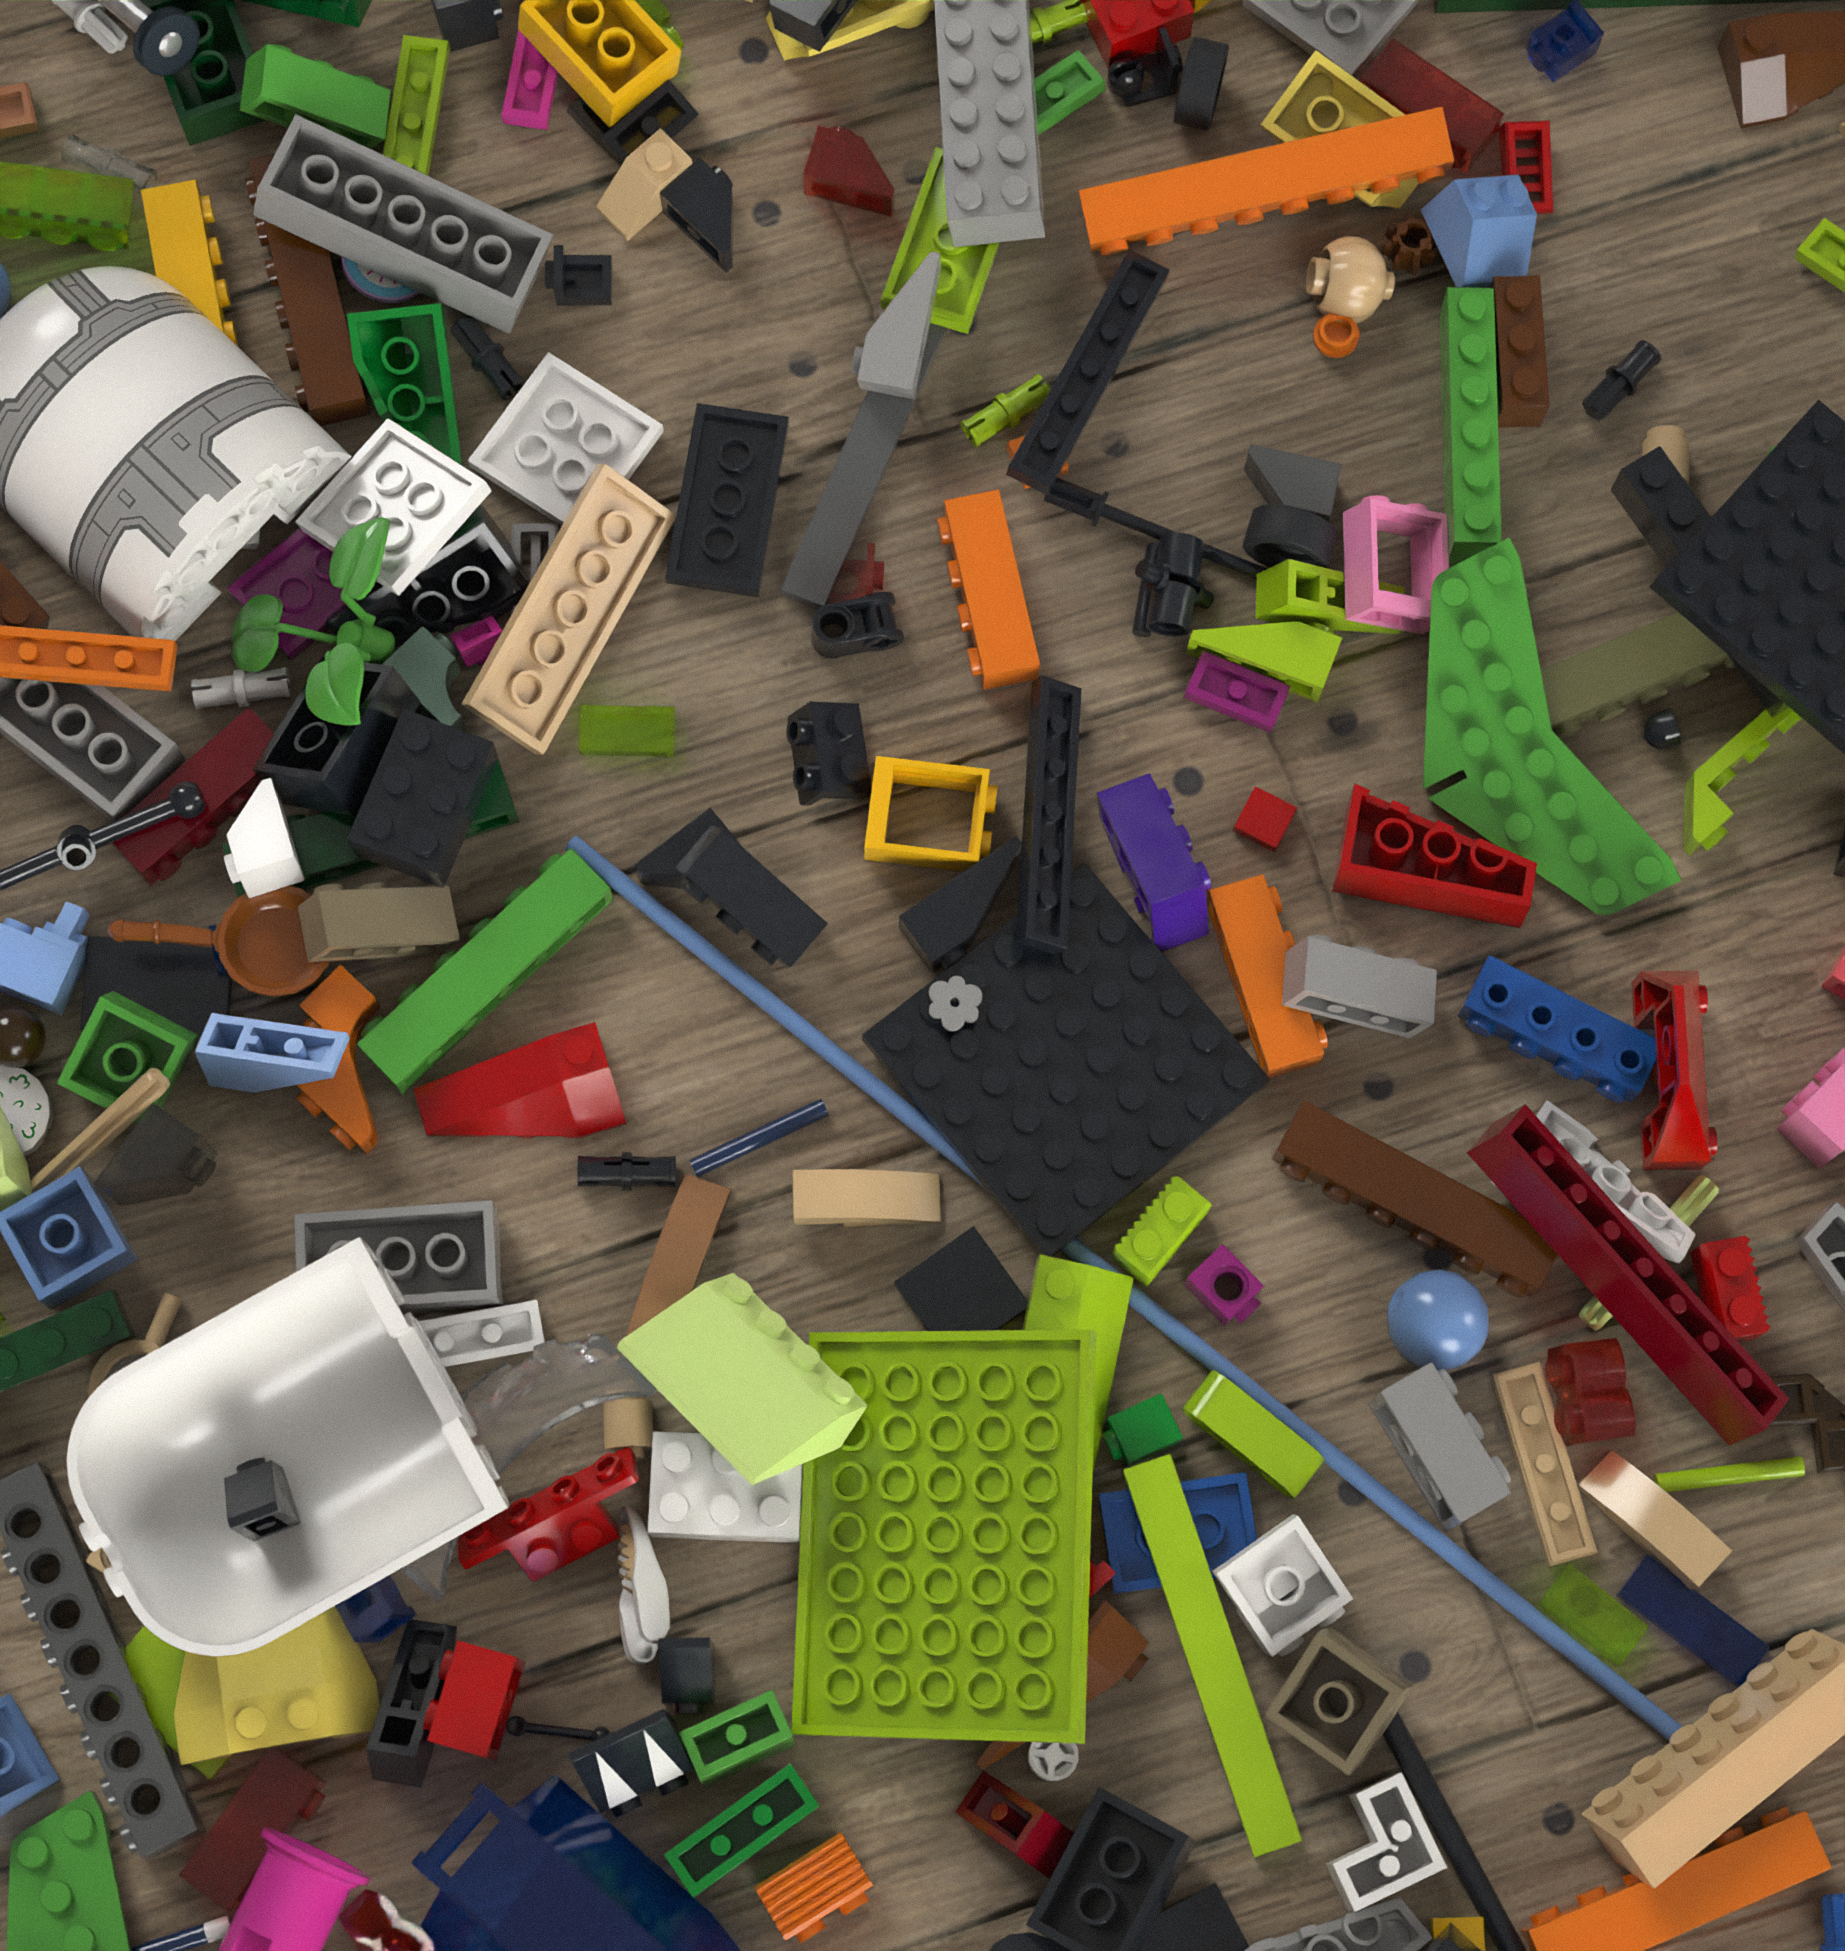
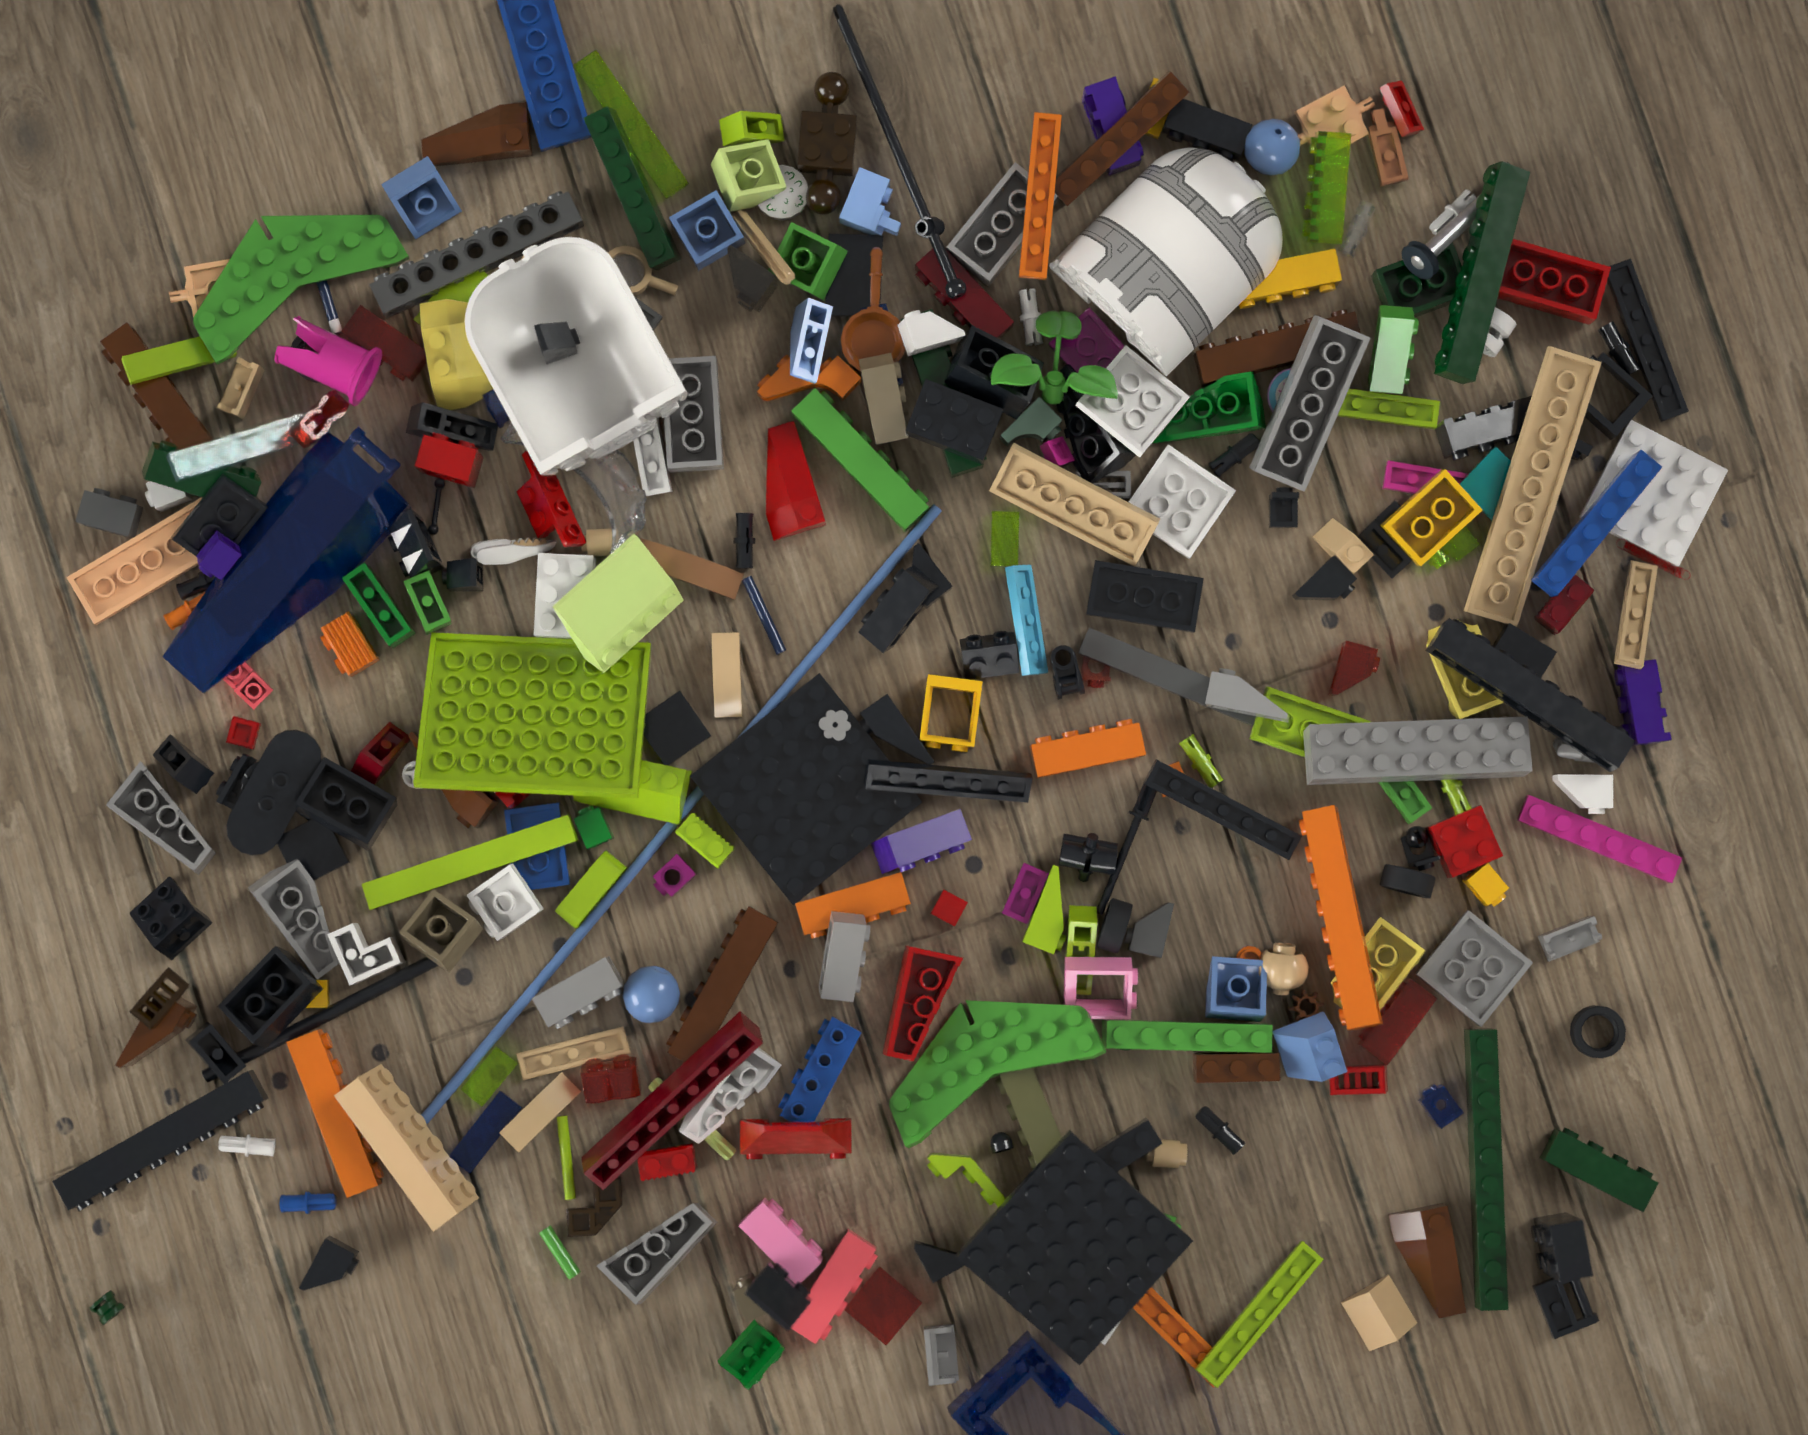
camera: 90 degrees right, 10 degrees up
none -> medium azure plate [1005,565,1048,676]
none -> medium blue slope [1205,956,1267,1022]

